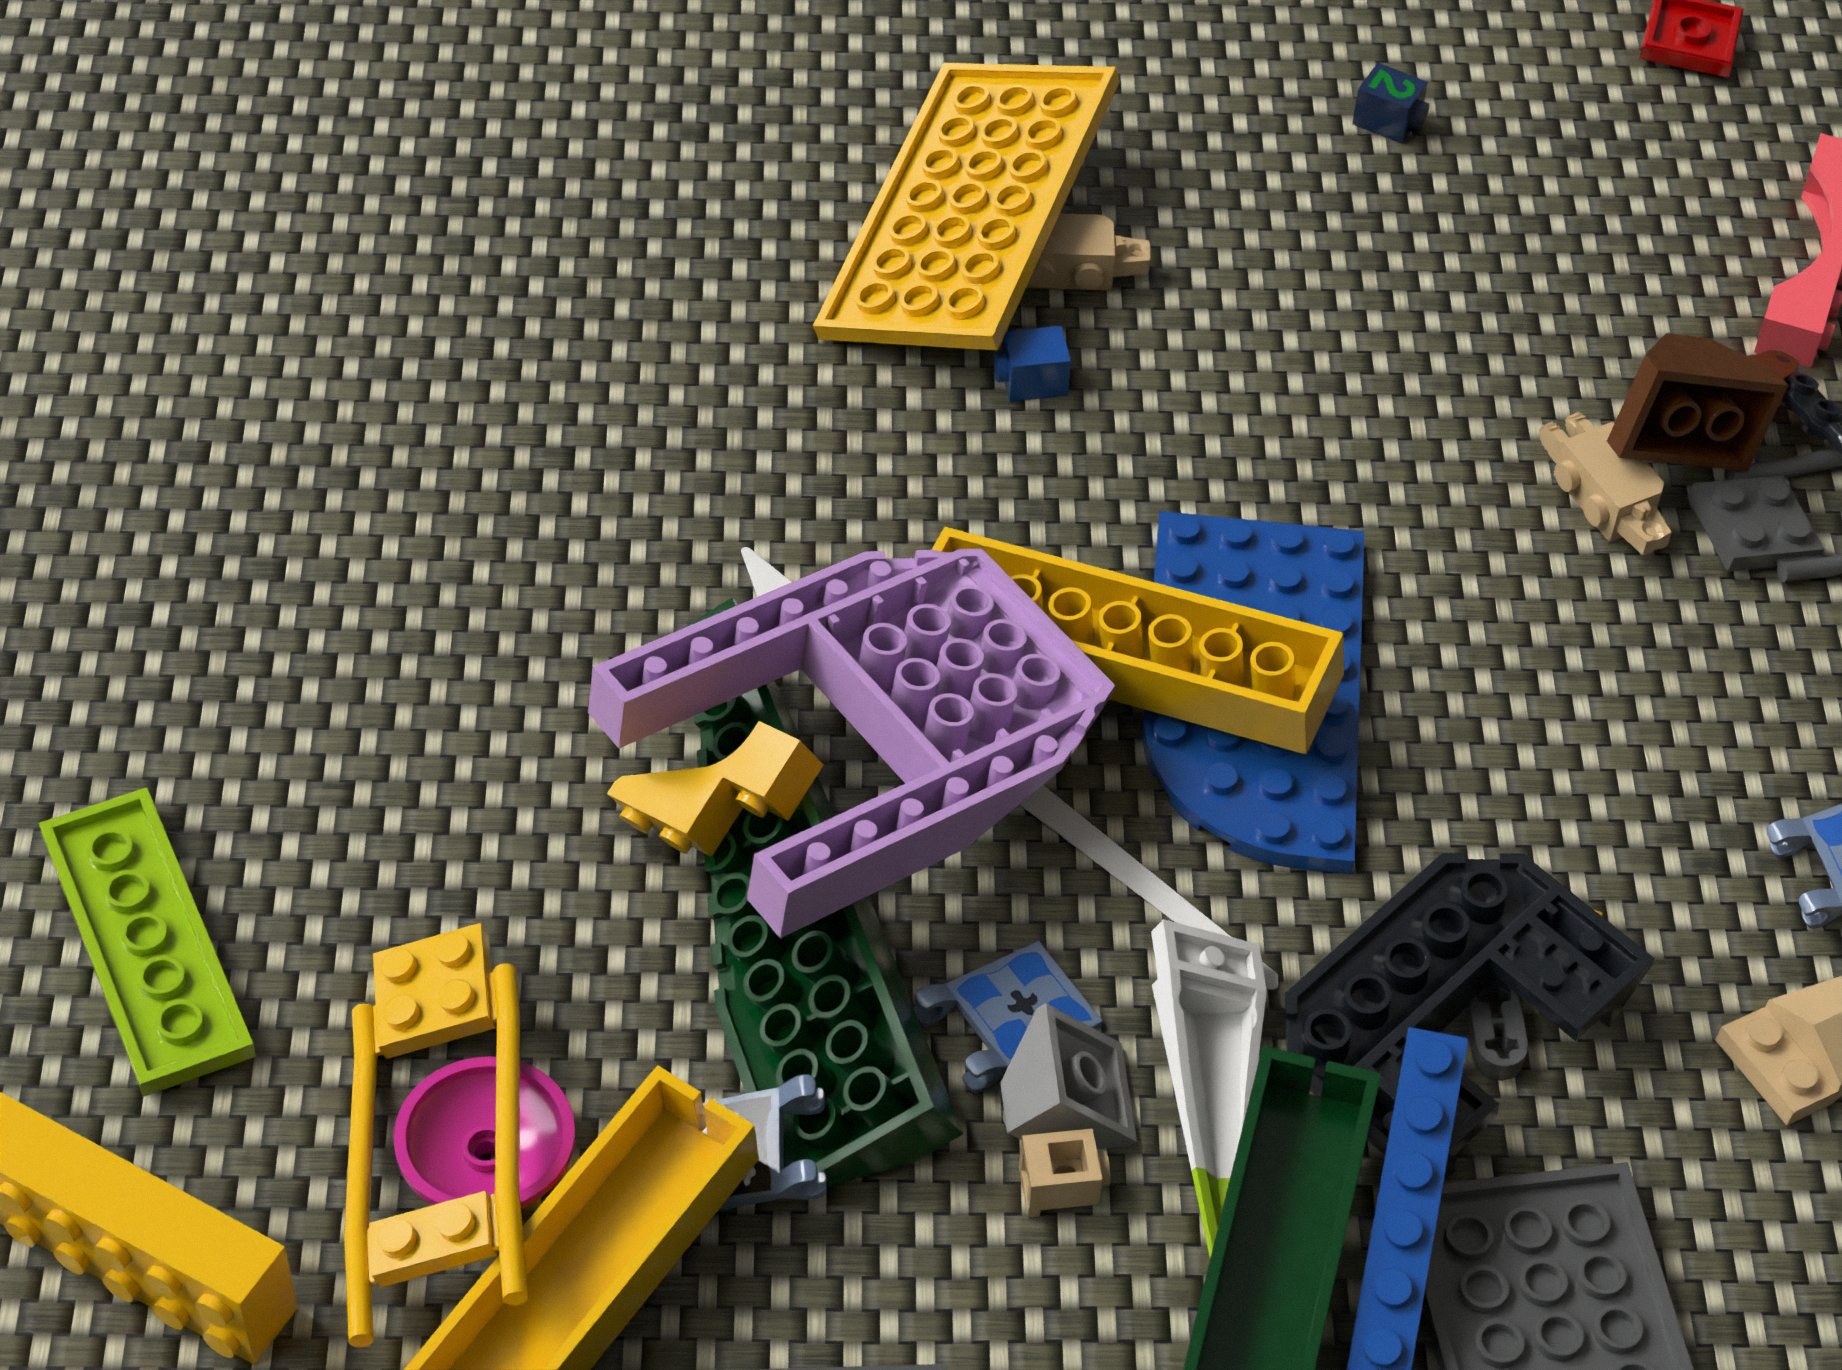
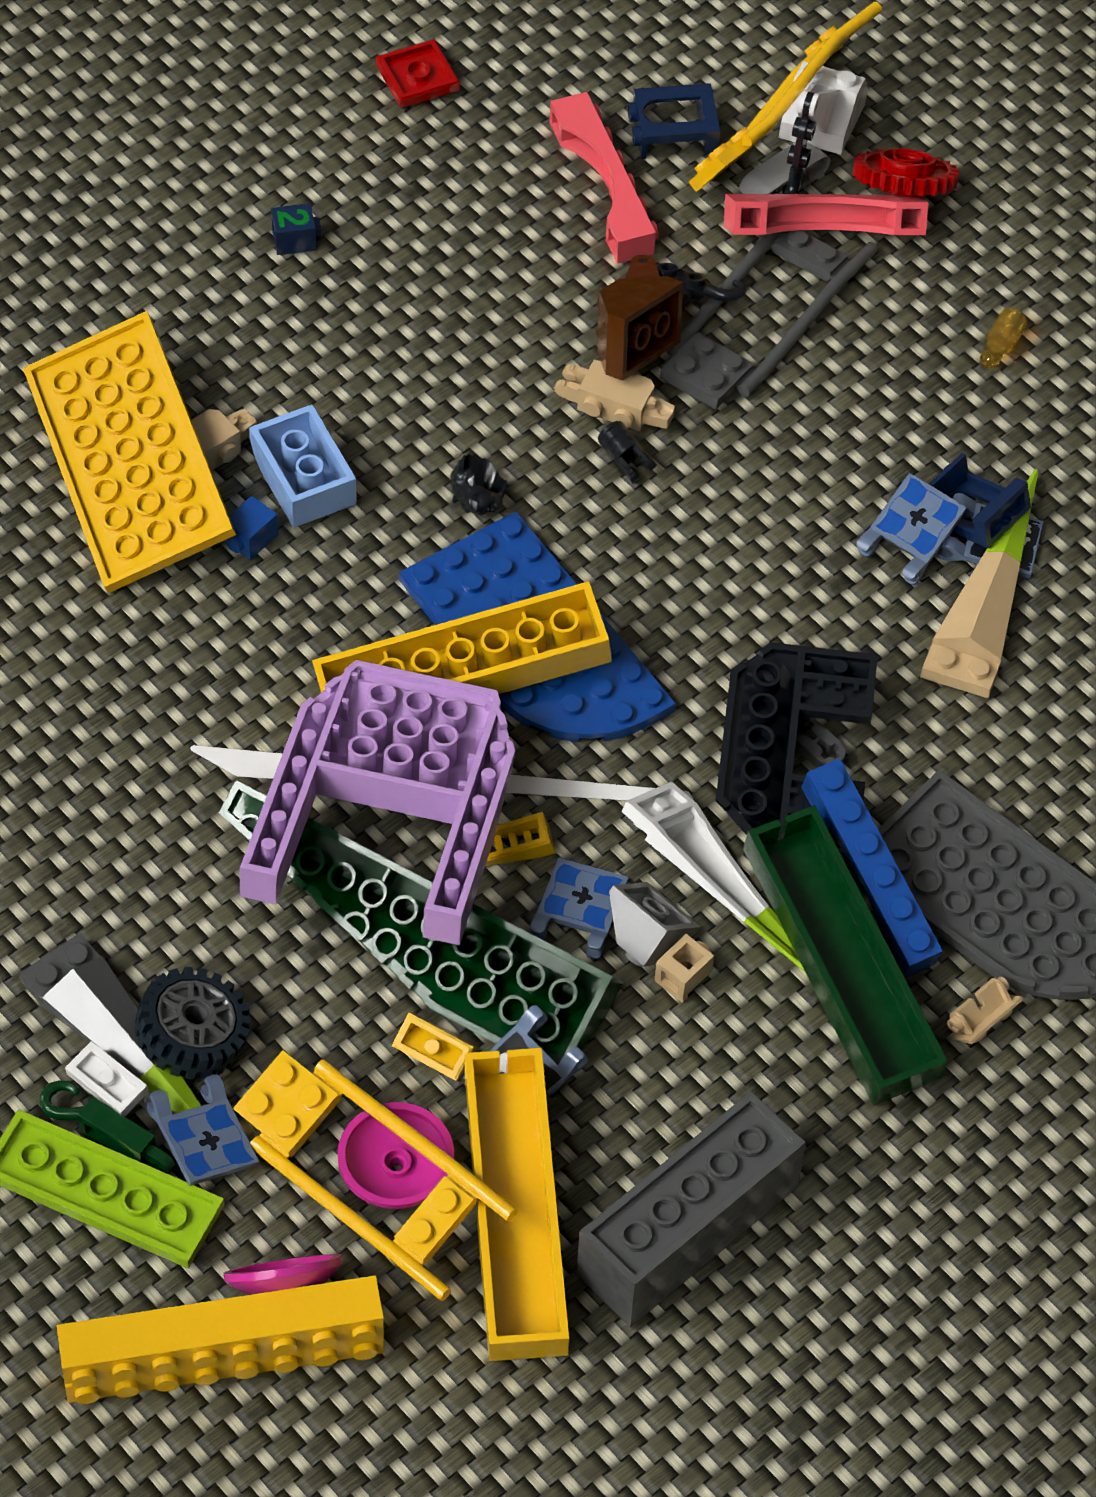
camera: 40 degrees left, 5 degrees up
yellow arch [607,721,823,857] -> none
none -> dark grey plate [19,933,201,1114]
none -> dark green piece [40,1080,175,1174]
none -> white panel [65,1041,151,1117]
none -> wheel [135,967,251,1079]
none -> sand blue flag [146,1074,260,1186]
none -> dark pink dish [224,1254,343,1295]
none -> light blue brick [249,404,357,528]
none -> yellow slope [392,1012,479,1081]
none -> black hair [450,453,507,516]
none -> yellow slope [485,812,556,866]
none -> black hinge [598,421,657,484]

